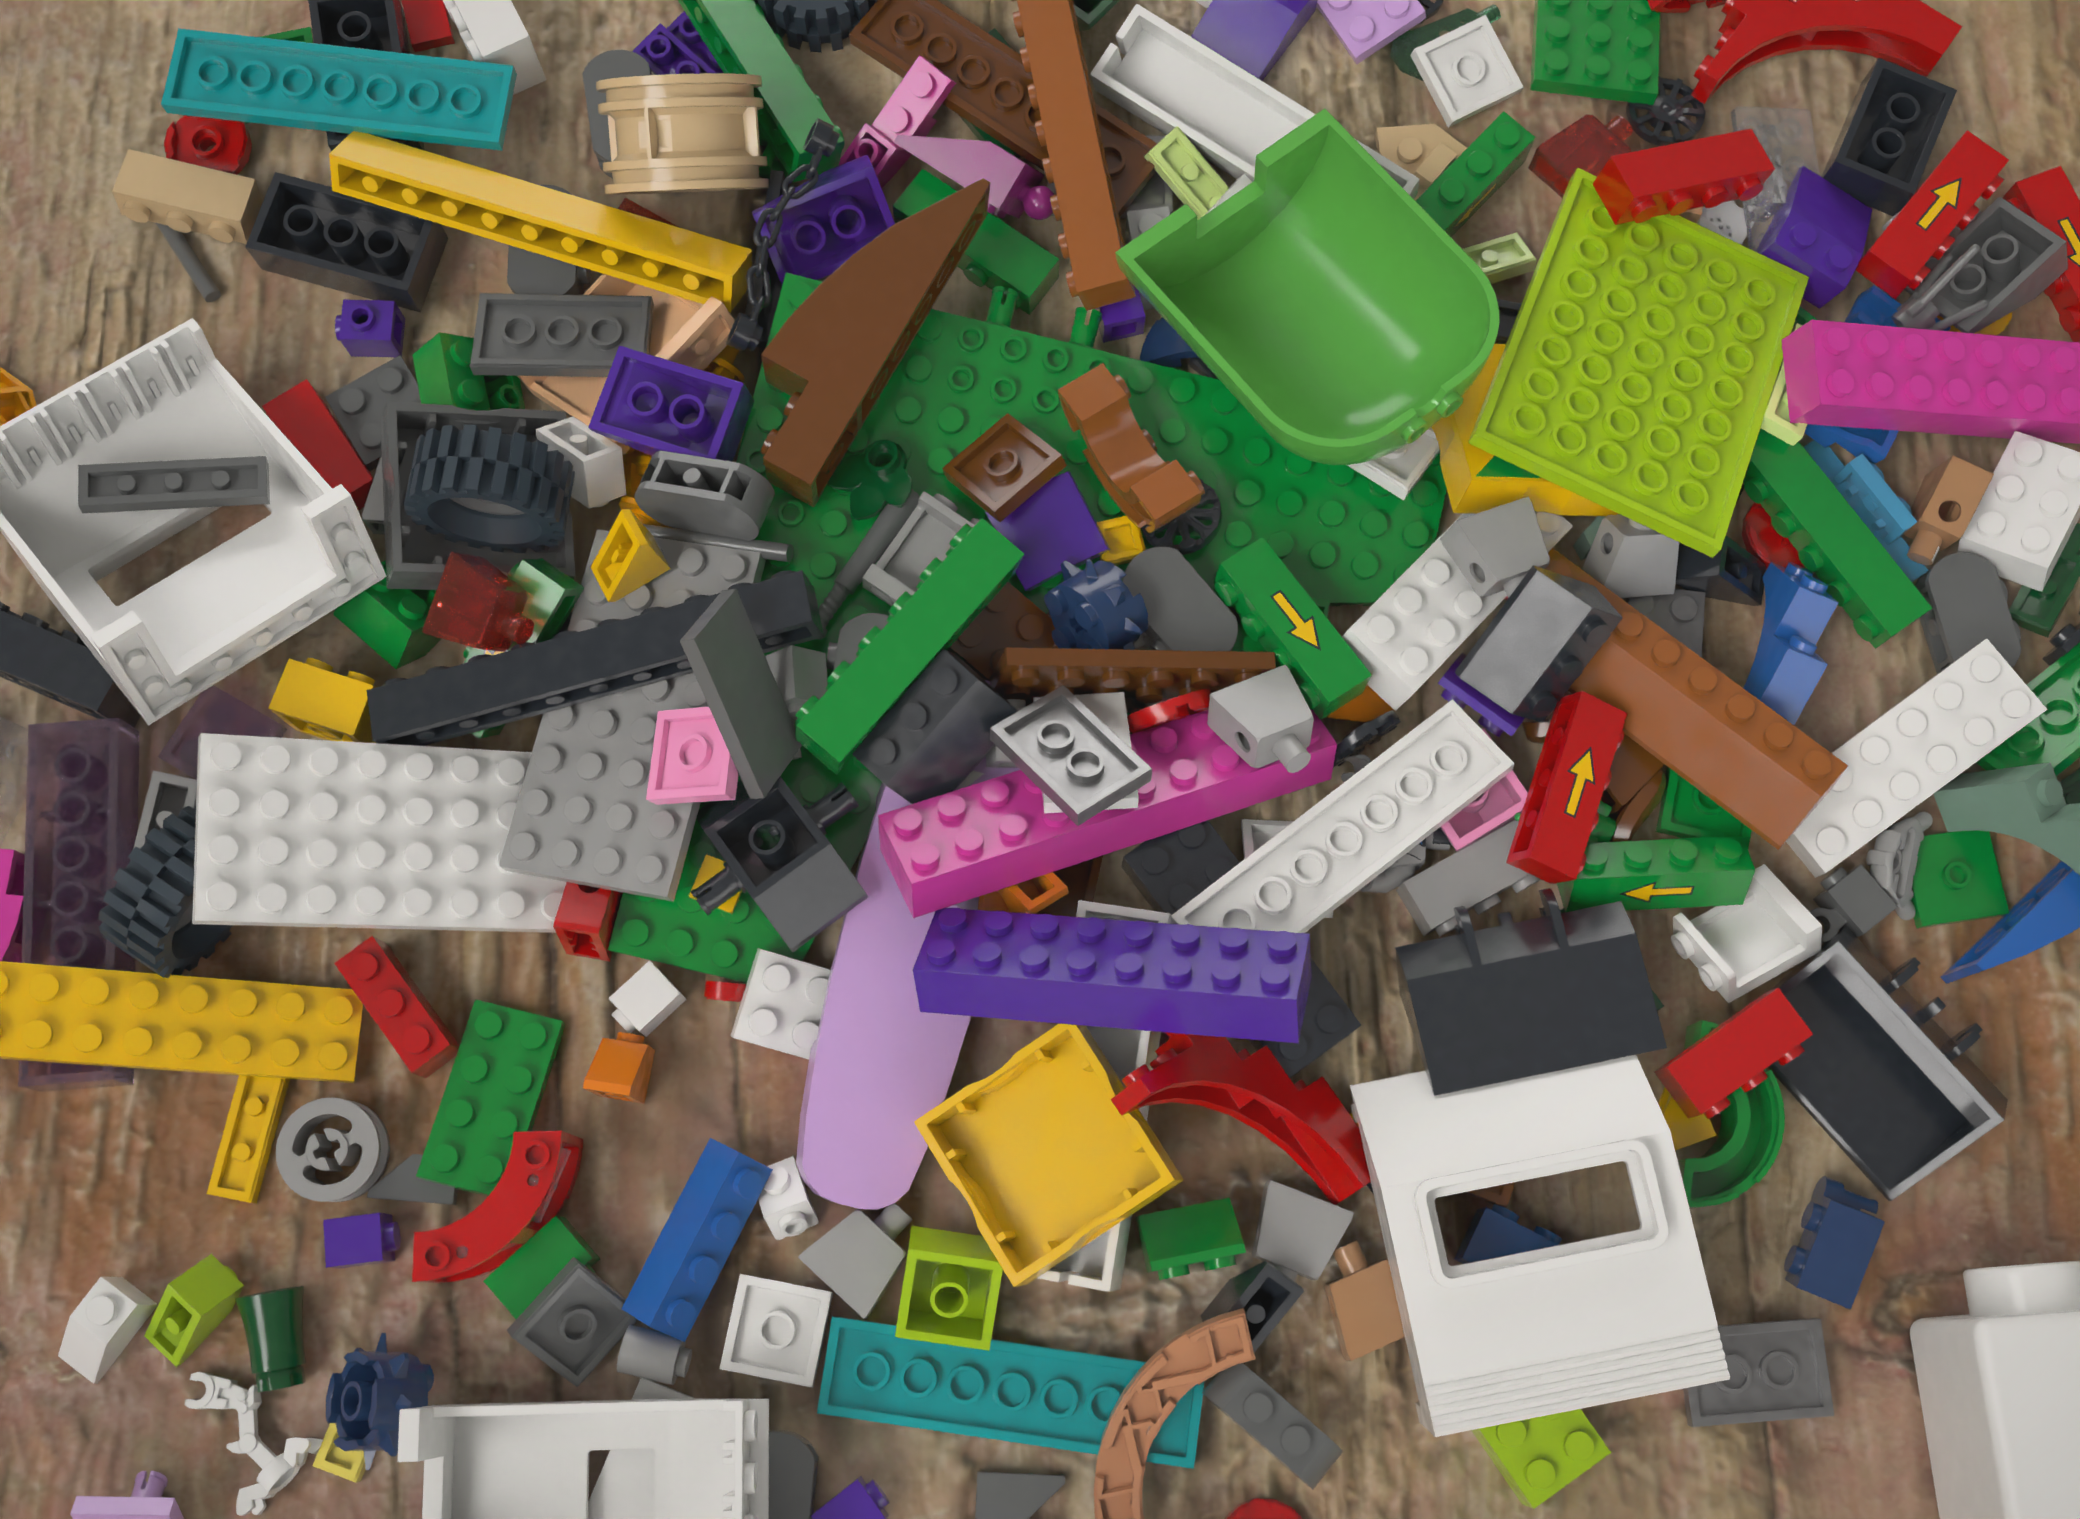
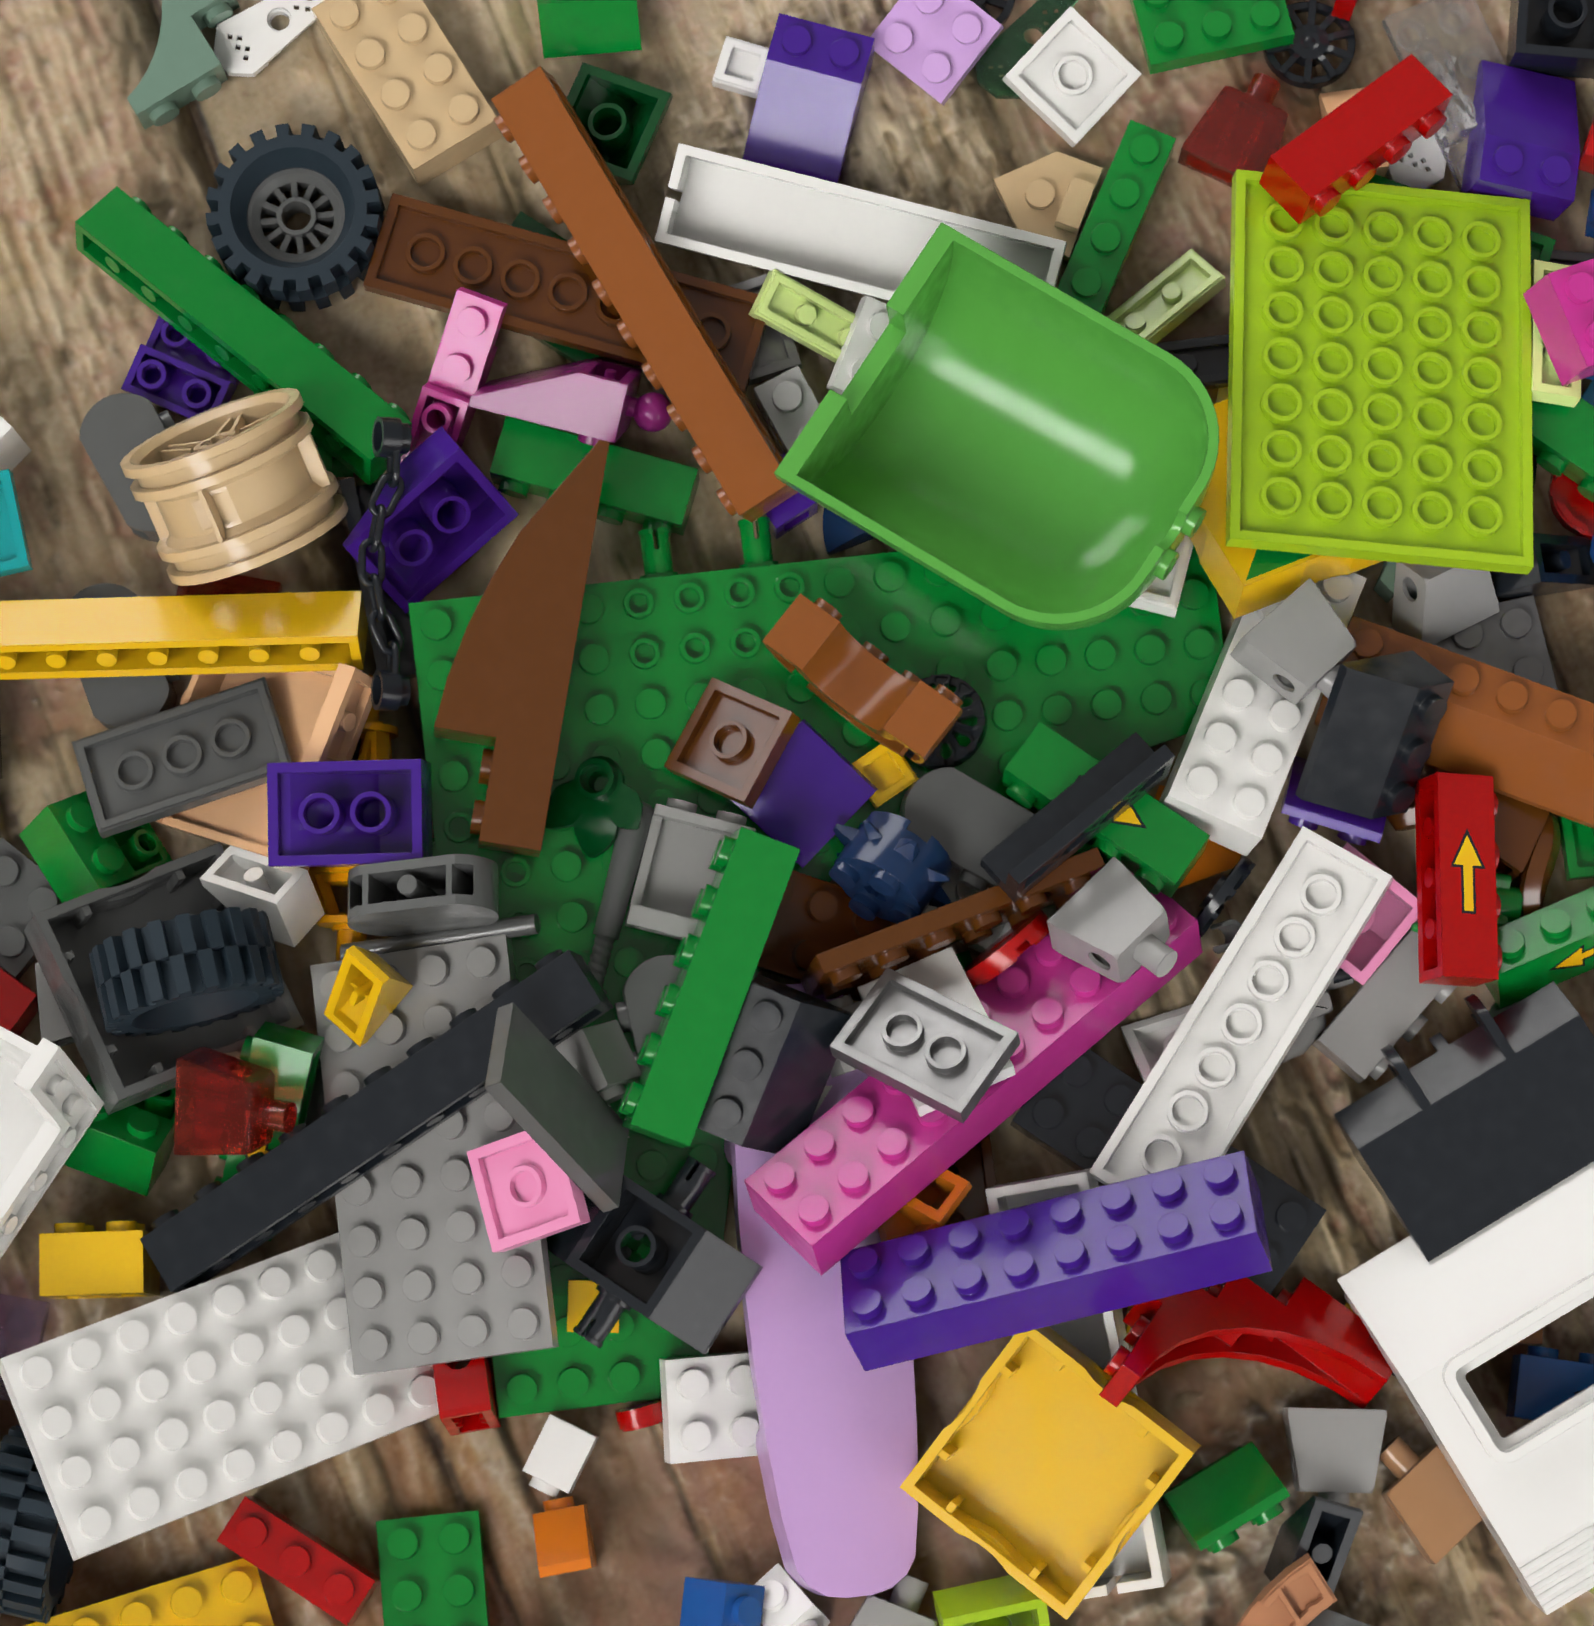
camera: 15 degrees left, 5 degrees up
none -> black fence [980,732,1175,903]

